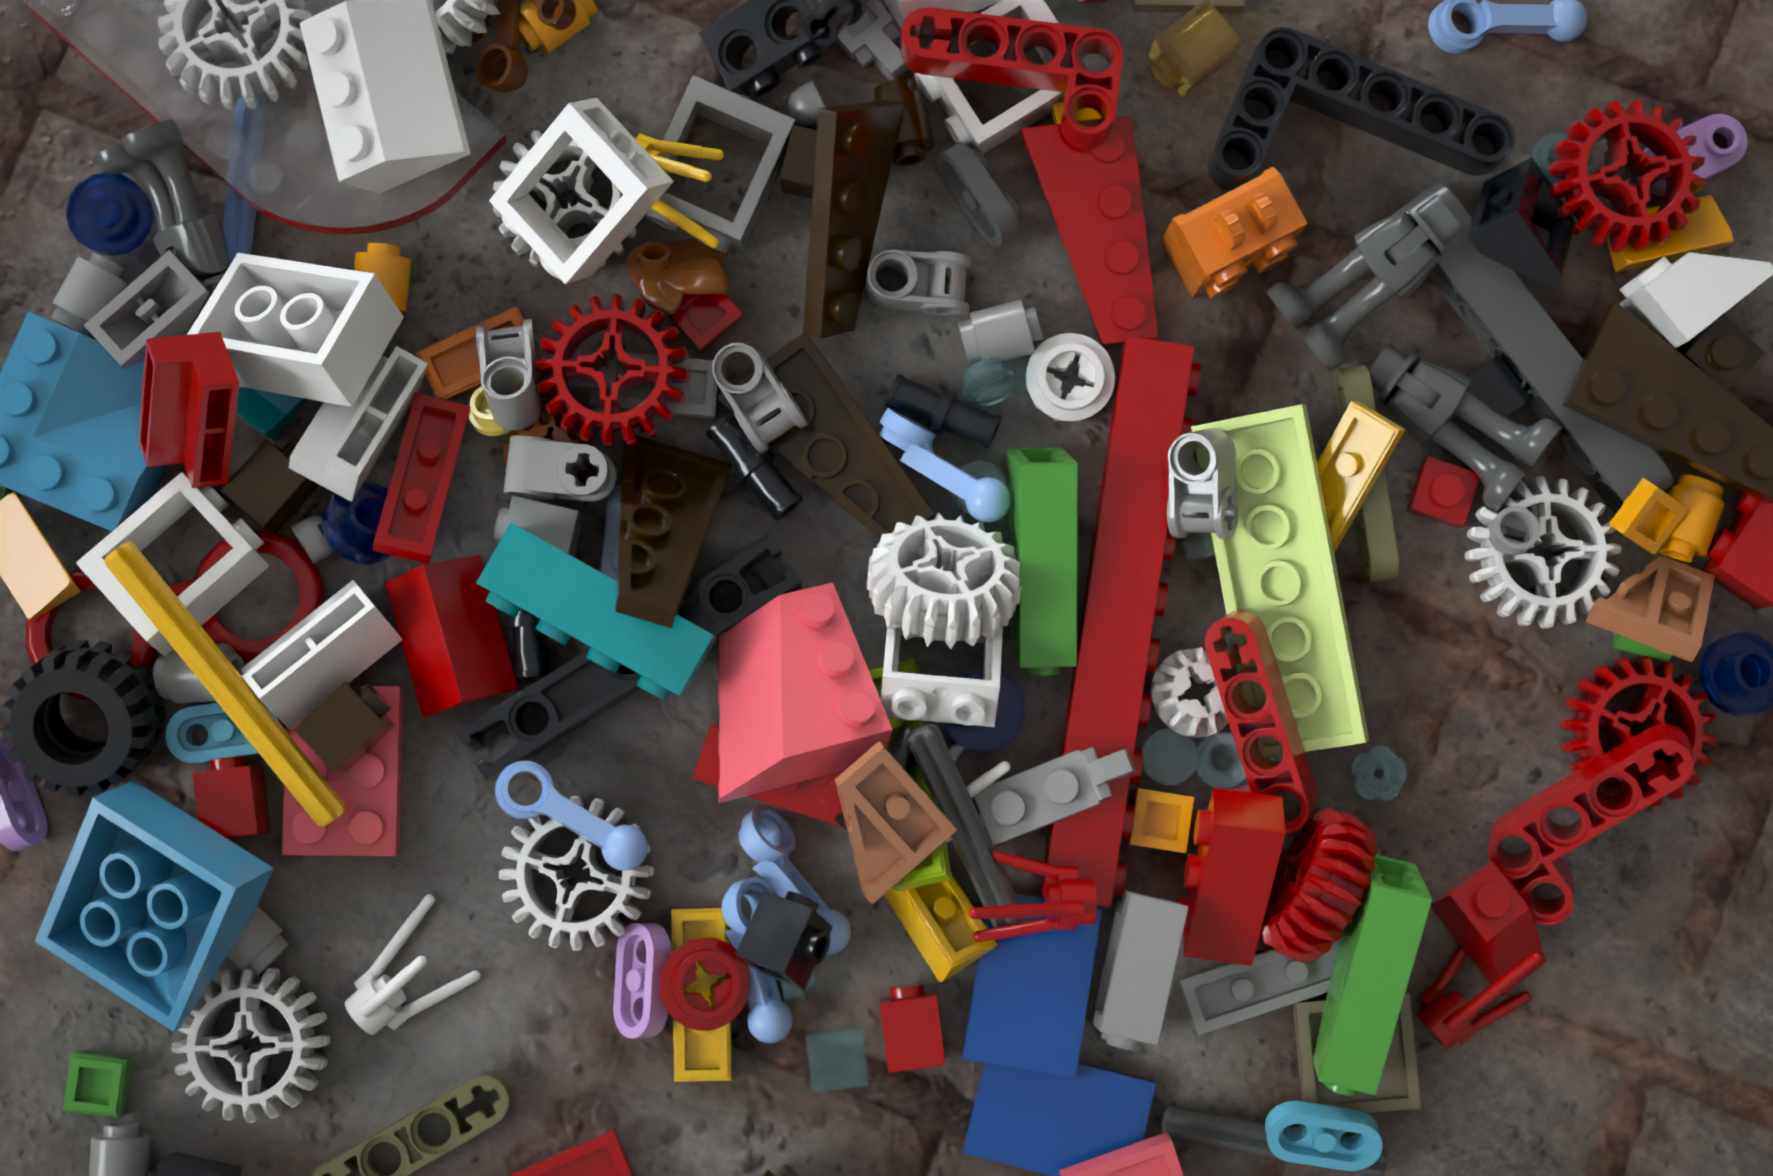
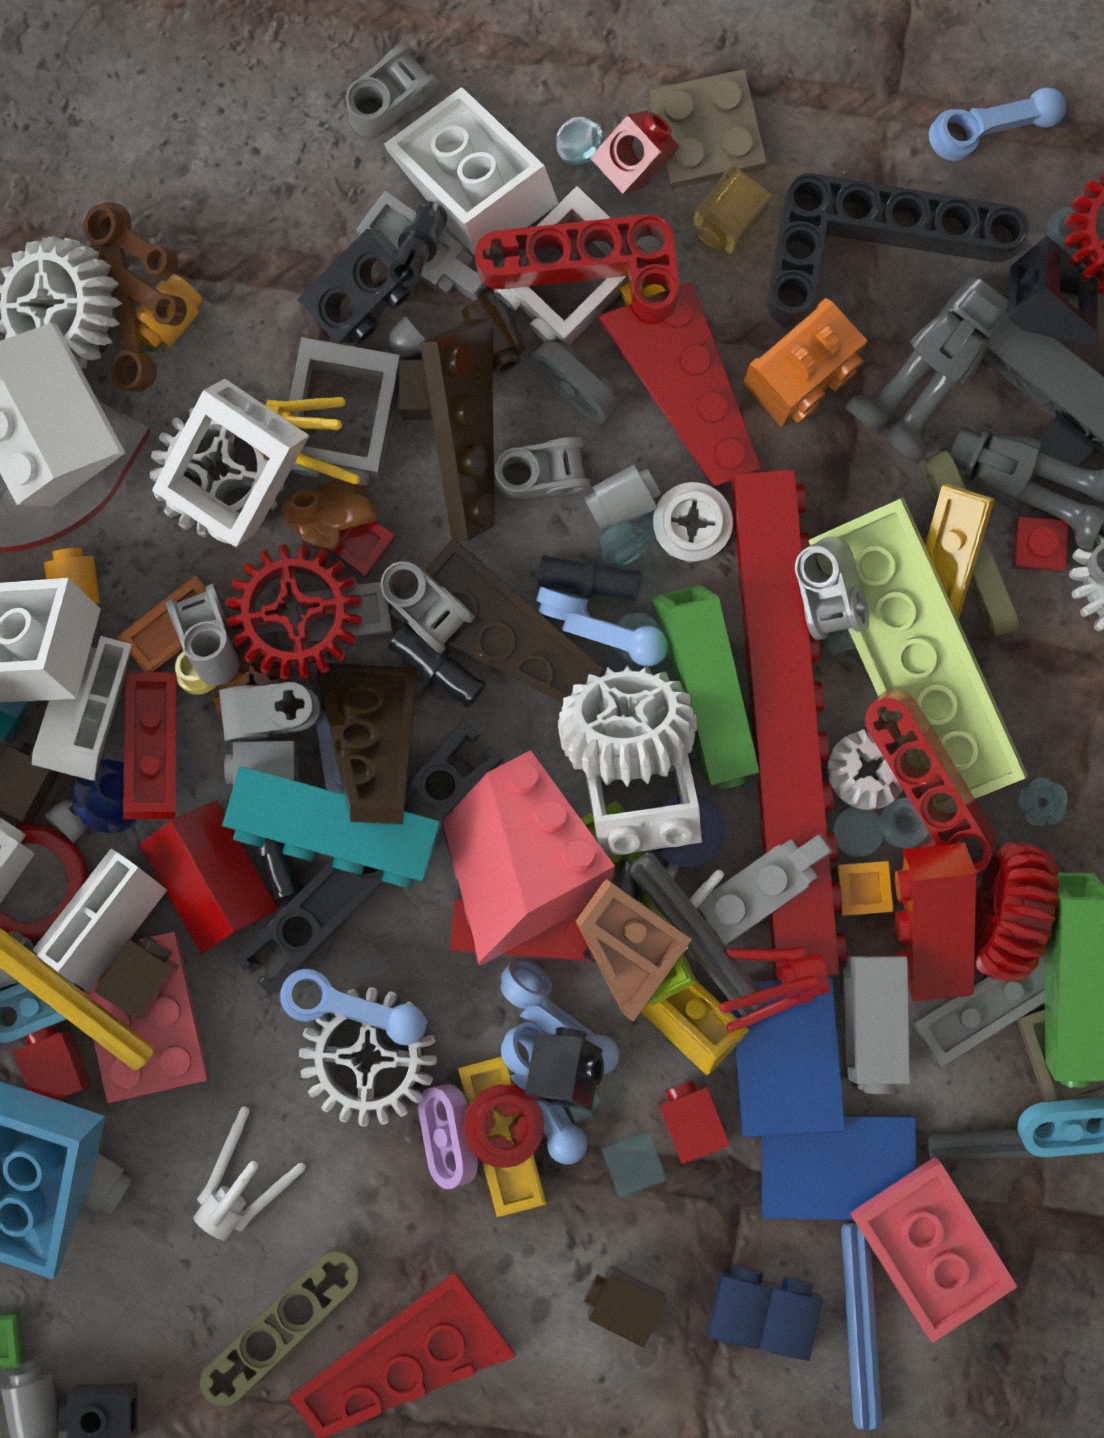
camera: 10 degrees left, 0 degrees up
white gear [171,967,331,1123] -> none

